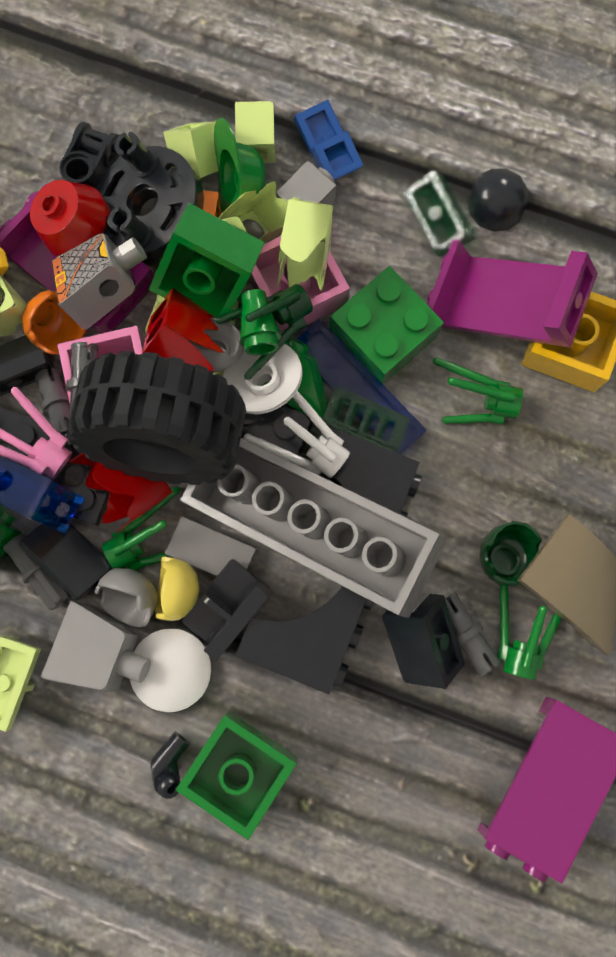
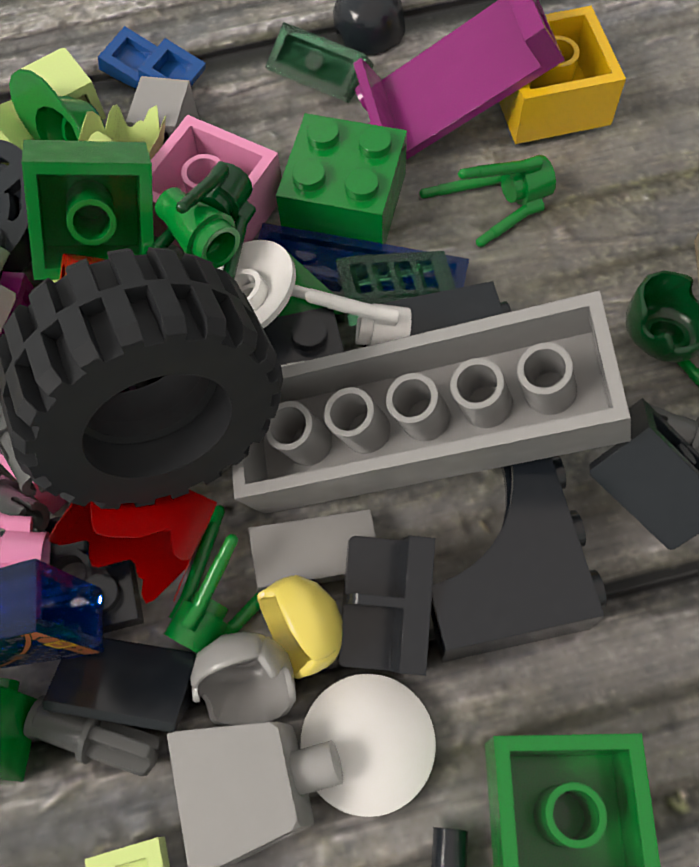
camera: 30 degrees left, 15 degrees down
yellowish green piece [277,199,333,291] -> none

